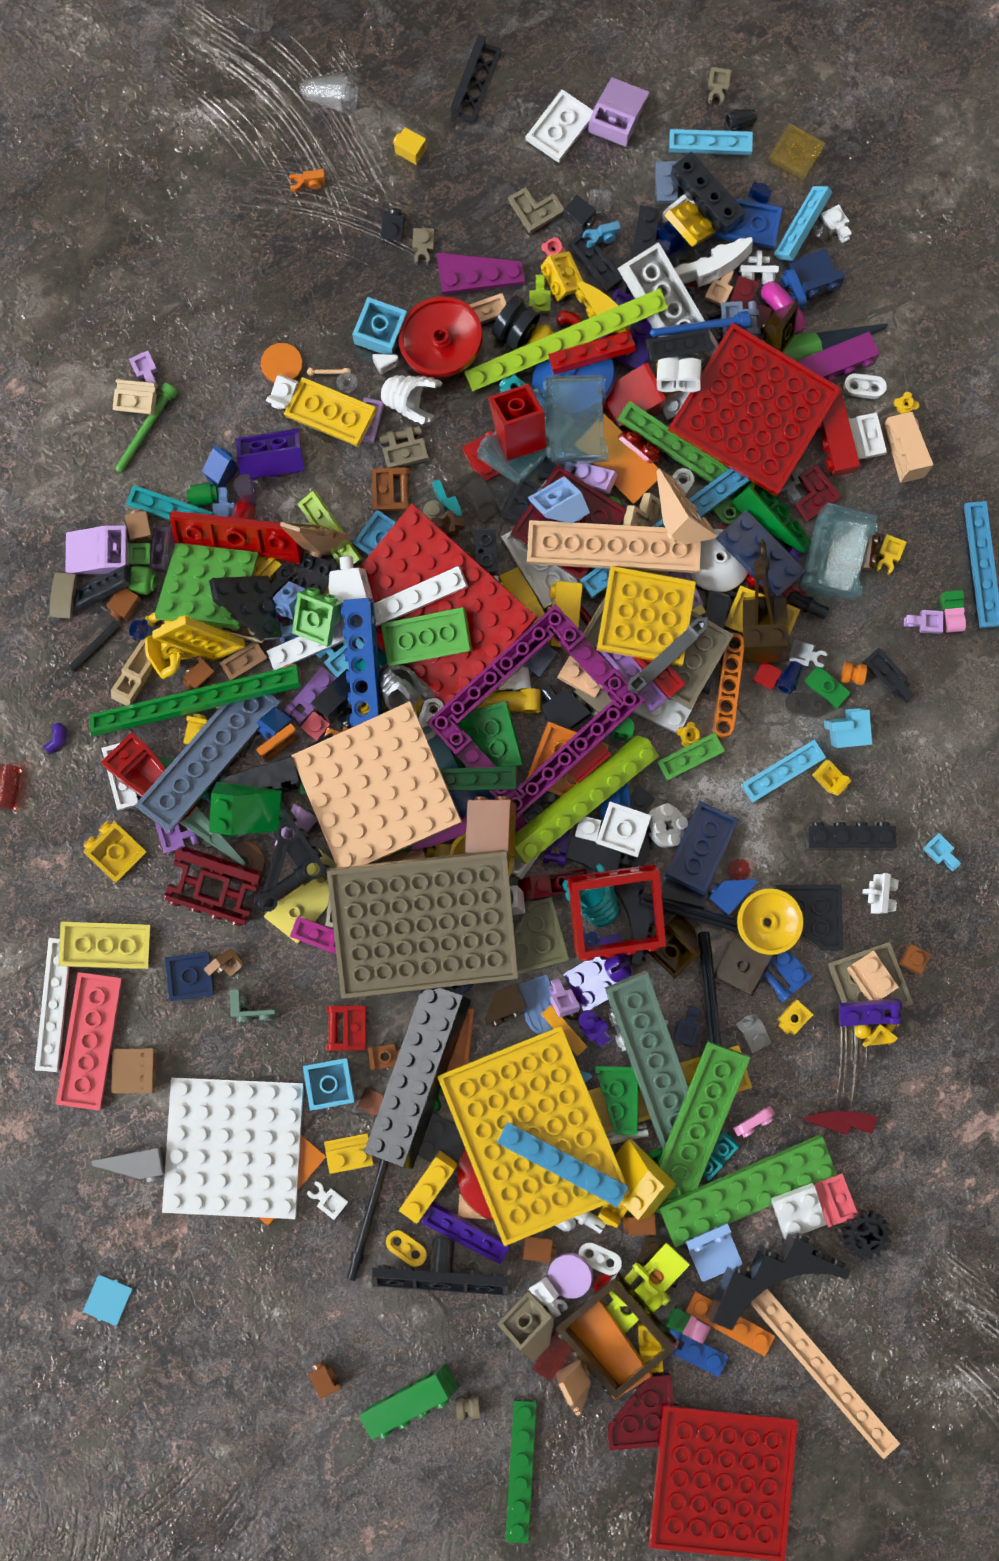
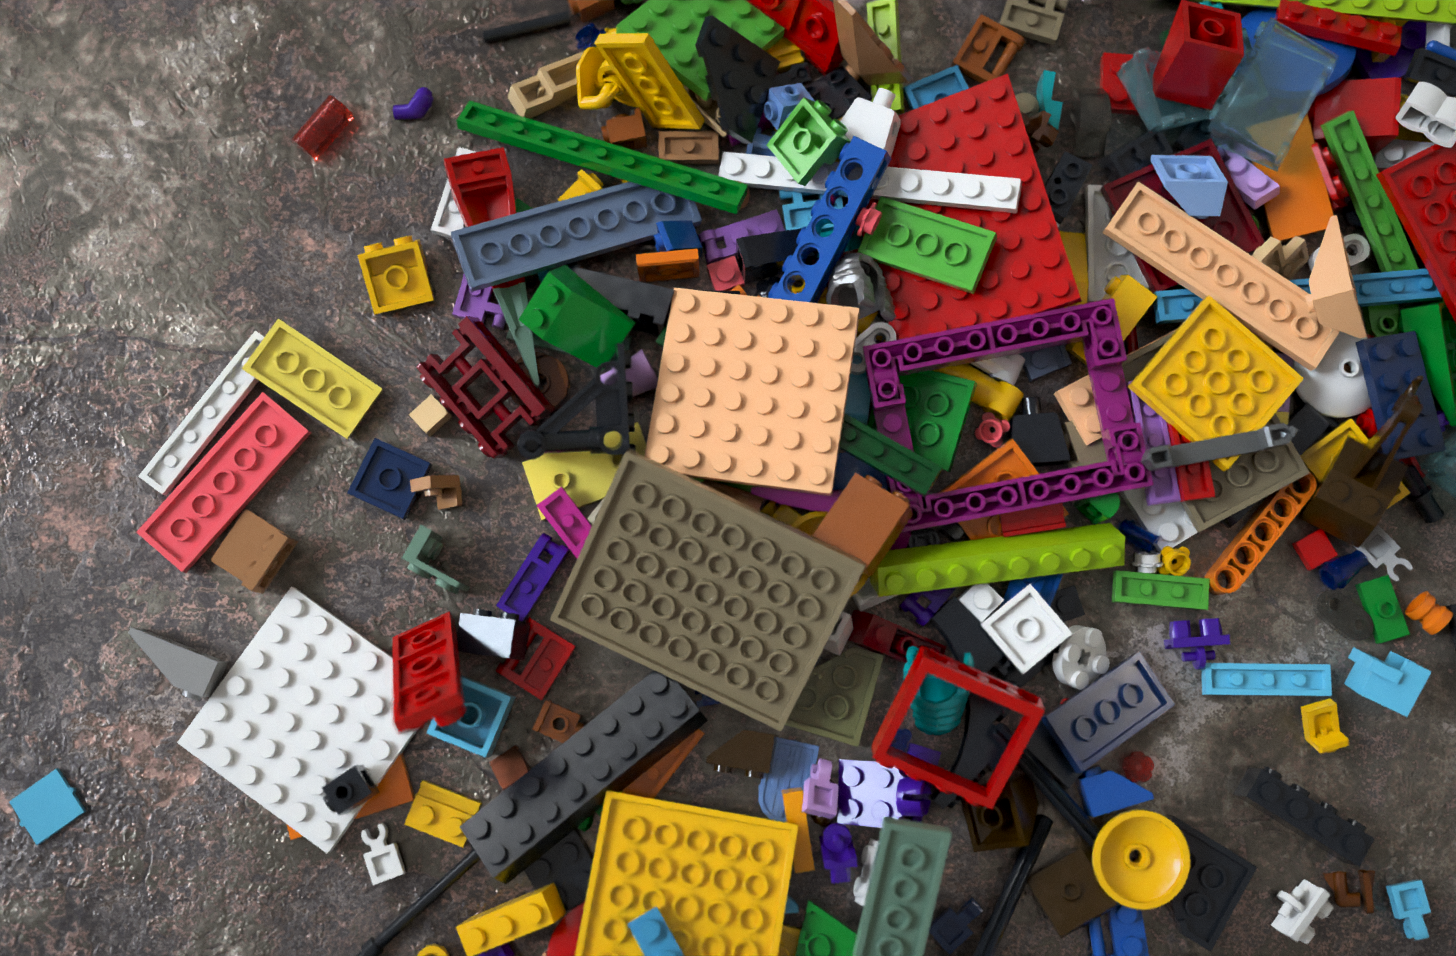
camera: 30 degrees right, 0 degrees up
none -> black brick [322,765,380,816]
none -> red plate [392,611,467,734]
none -> tan slope [409,394,453,437]
none -> brick [457,609,531,661]
none -> dark purple plate [496,533,570,622]
none -> coral plate [856,202,882,236]
none -> coral plate [975,412,1011,447]
none -> clear blue pin [1118,519,1160,554]
none -> white plate [1132,551,1163,573]
none -> dark purple hips [1164,618,1230,670]
none -> reddish brown piece [1323,870,1375,914]

